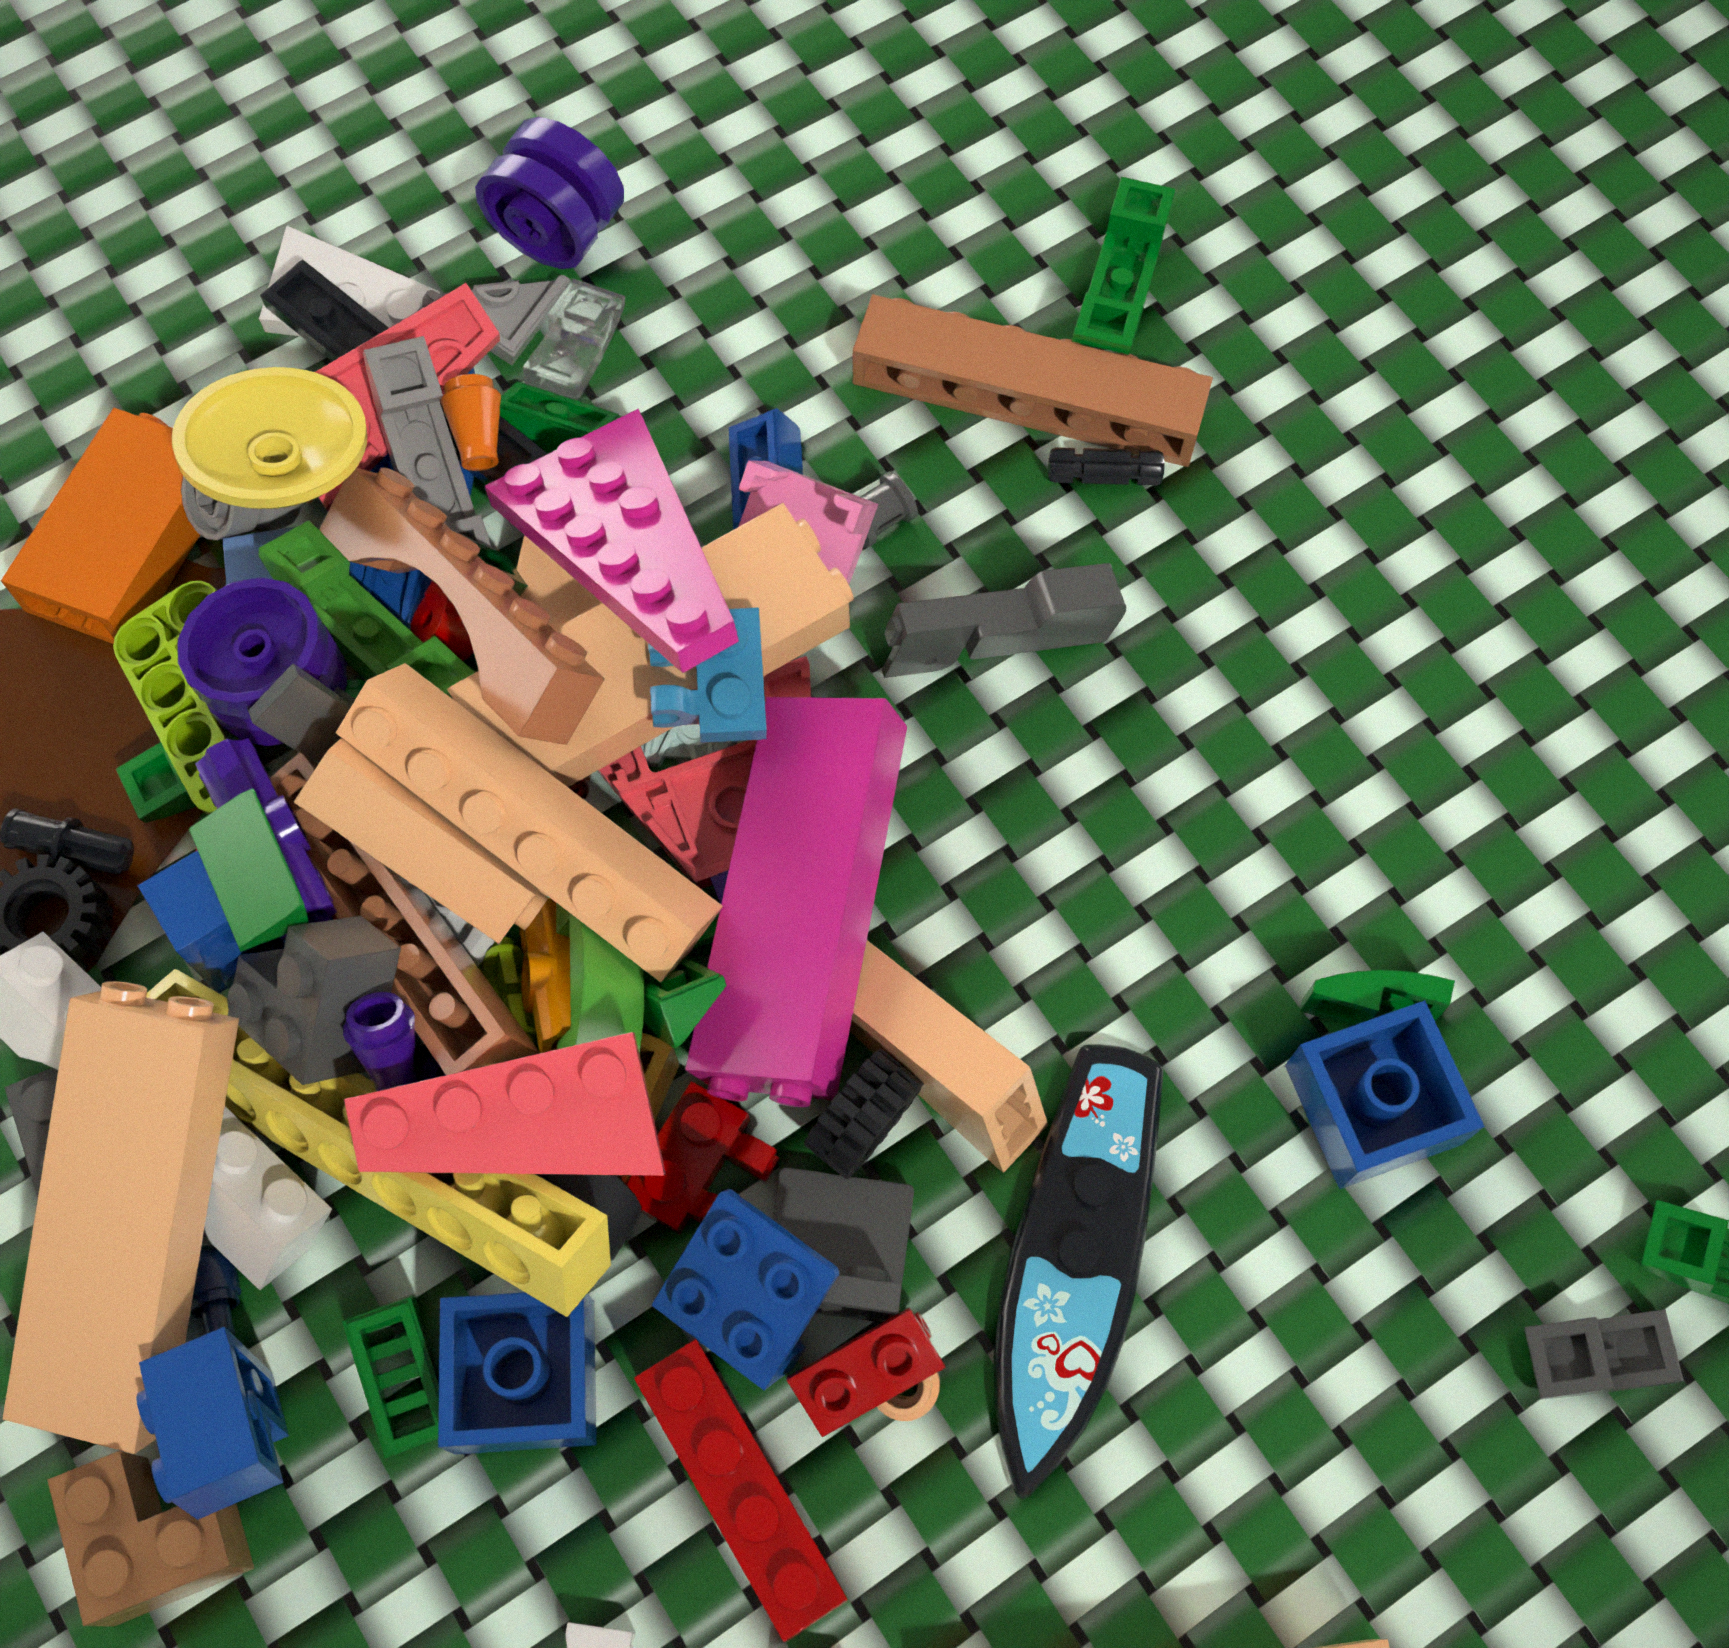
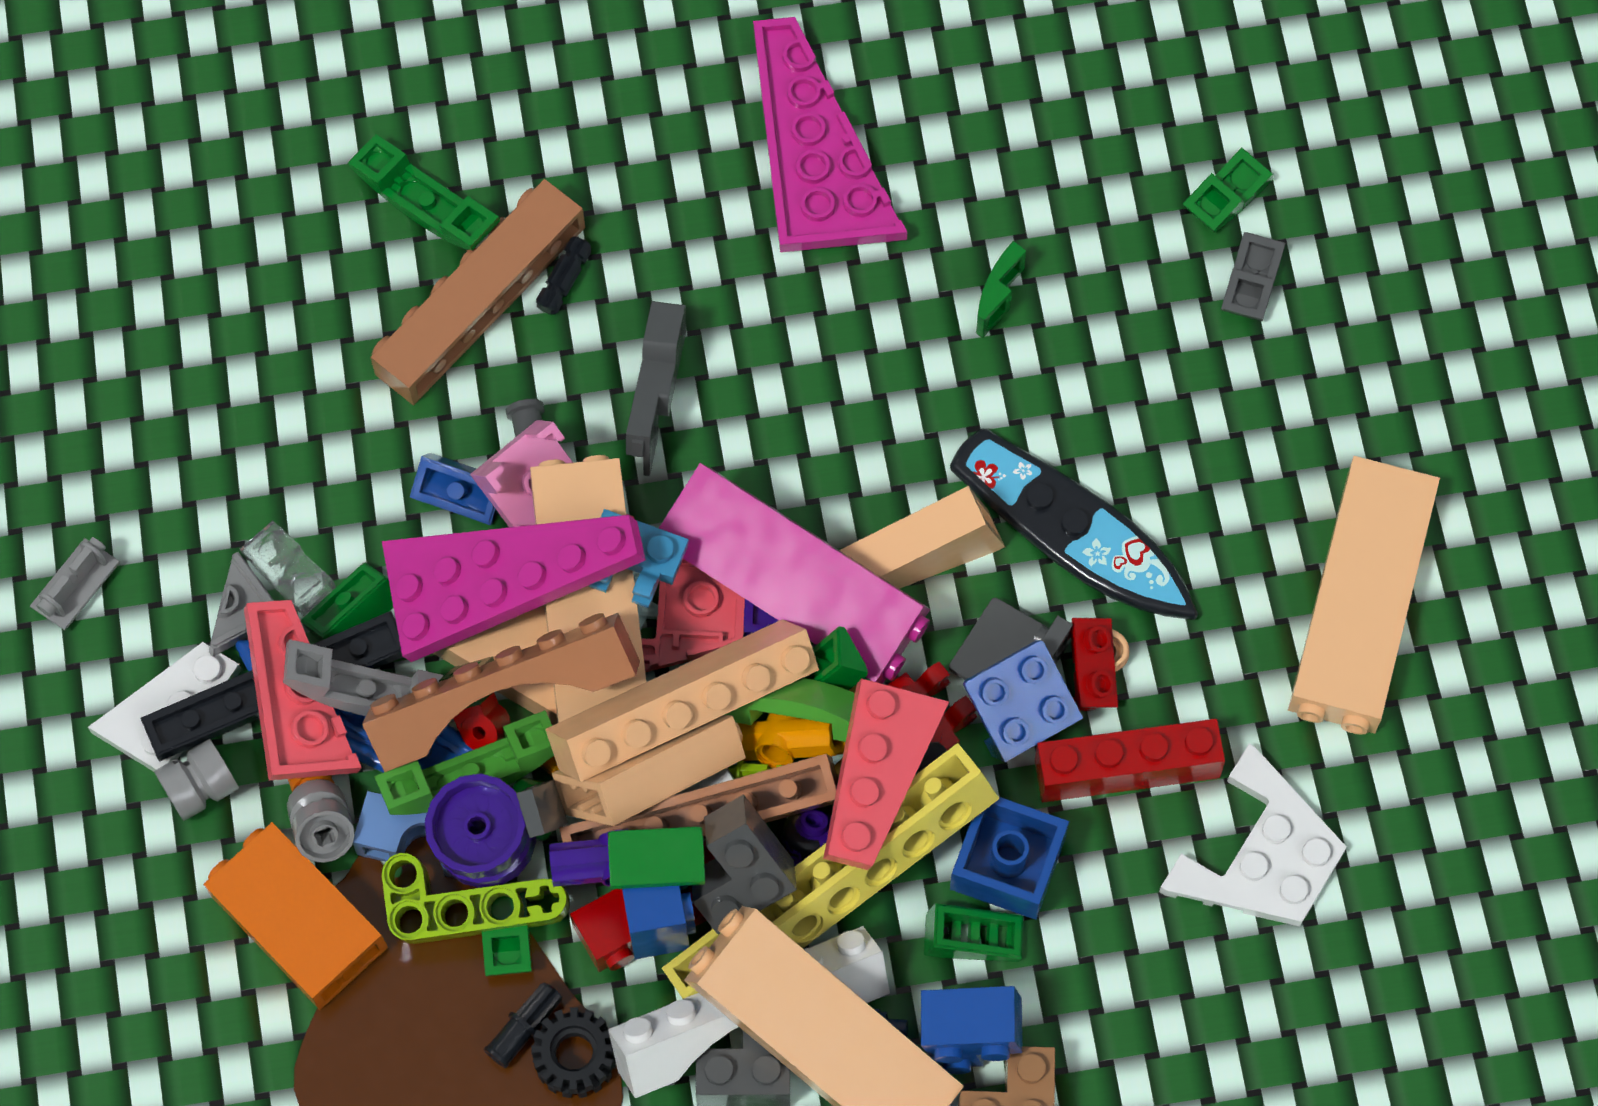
camera: 65 degrees left, 0 degrees up
light yellow dish [172,367,368,509] -> none
dark purple cone [343,992,418,1091] -> none
orange cone [440,374,501,471] -> none
dark purple wheel [475,117,624,269] -> none
black tyre [804,1049,924,1180] -> none
blue brick [1285,1000,1485,1190] -> none
none -> light grey hinge [30,537,120,630]
none -> light grey wheel [154,739,239,821]
none -> dark pink wing [753,17,907,252]

